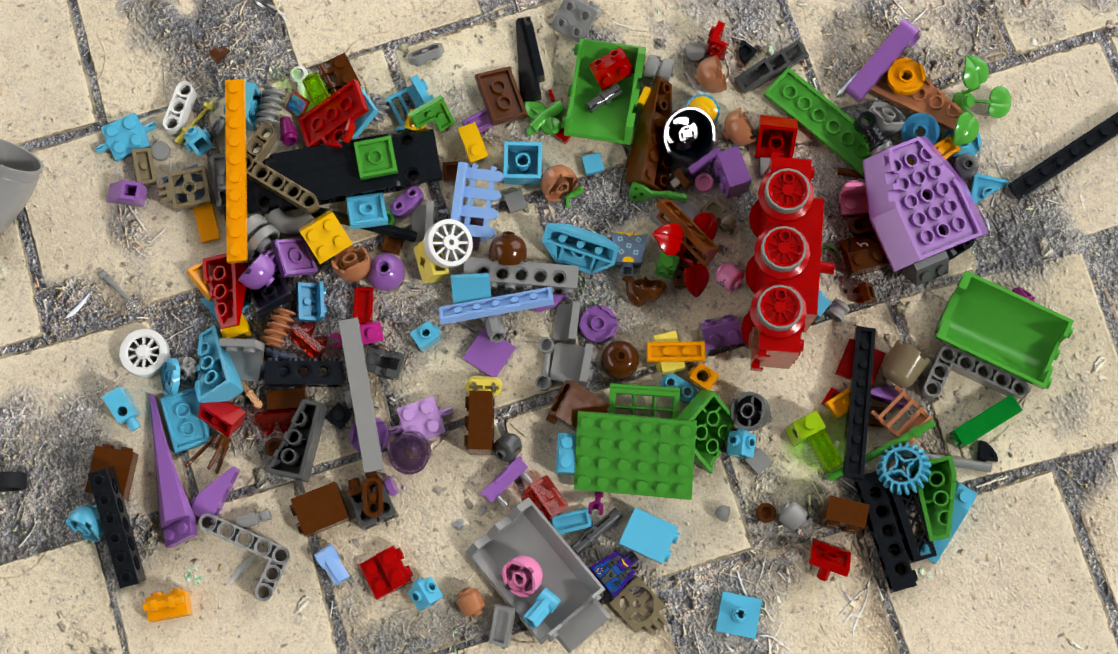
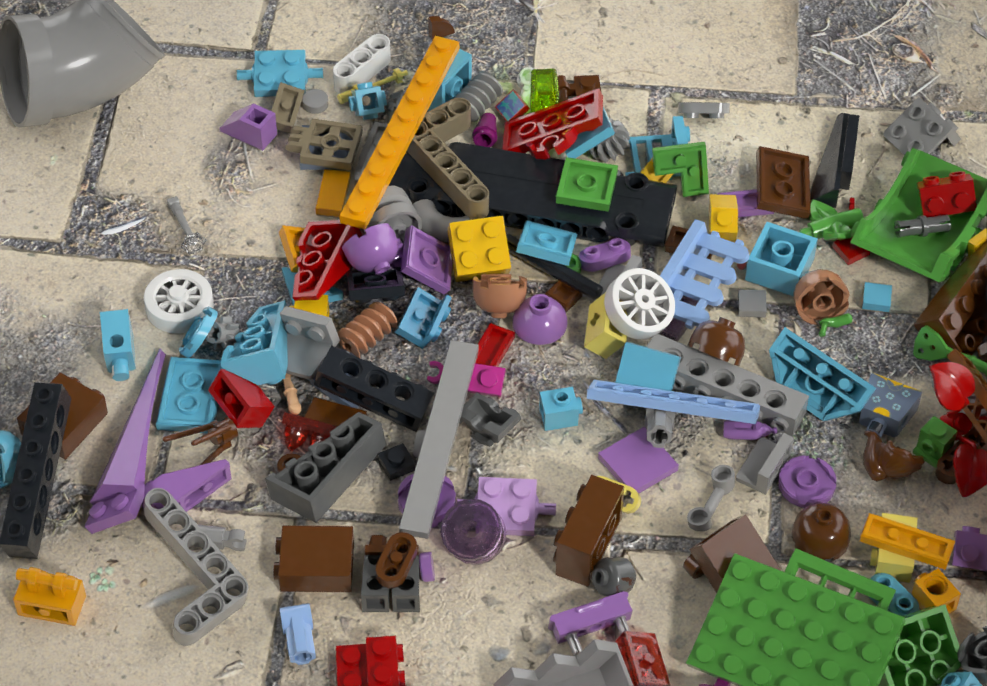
camera: 20 degrees right, 25 degrees down
clear red tile [289,322,327,359] -> none
light grey bracket [550,343,597,386] -> none
medium azure brick [556,433,577,476] -> none

